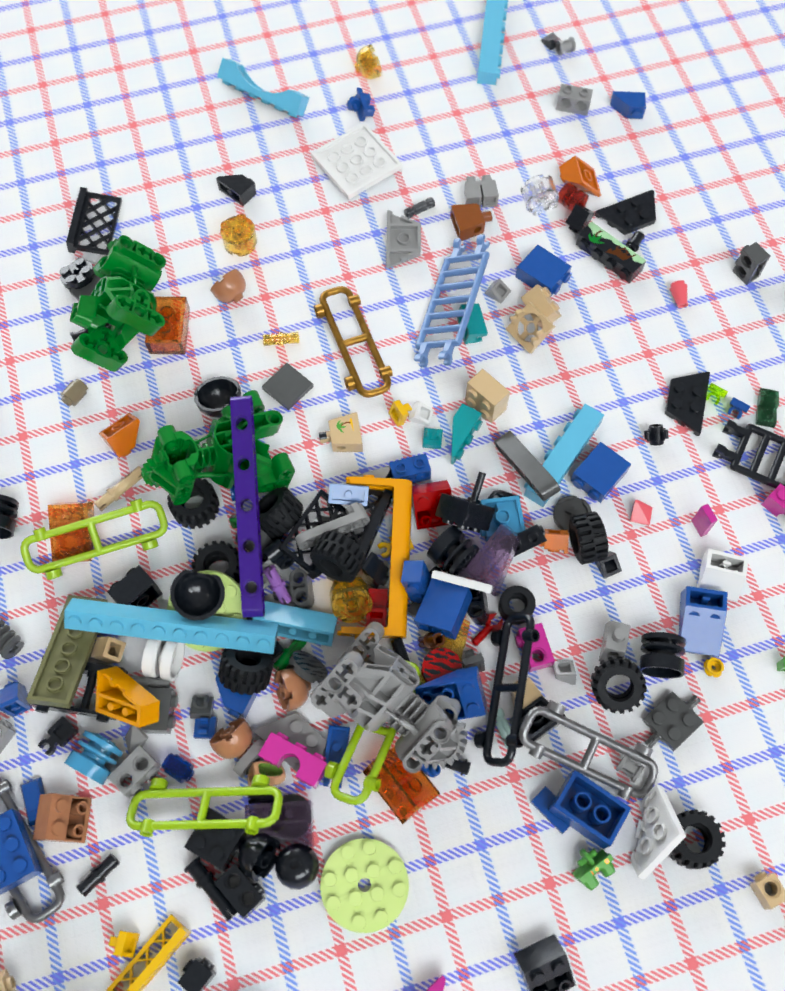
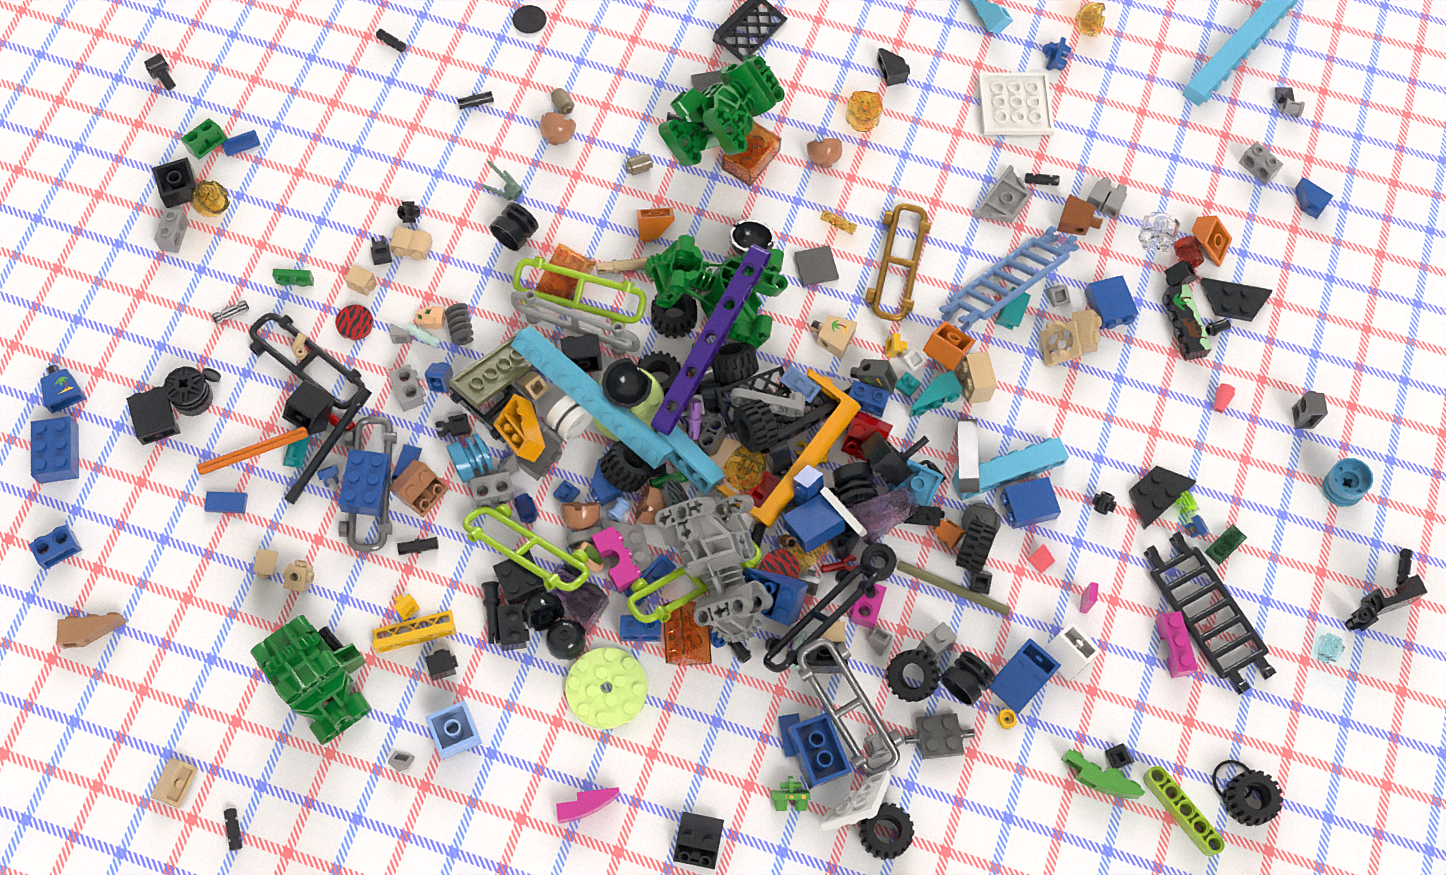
camera: 30 degrees right, 0 degrees up
plate [59,257,95,289] -> none
dark grey tile [190,695,214,719] -> none
none -> light grey bar [510,290,640,356]
none -> light blue bush [606,497,631,523]
none -> blue brick [620,615,661,642]
none -> dark grey torso [850,359,898,395]
none -> olive piece [897,560,1011,616]
none -> orange brick [922,321,976,371]

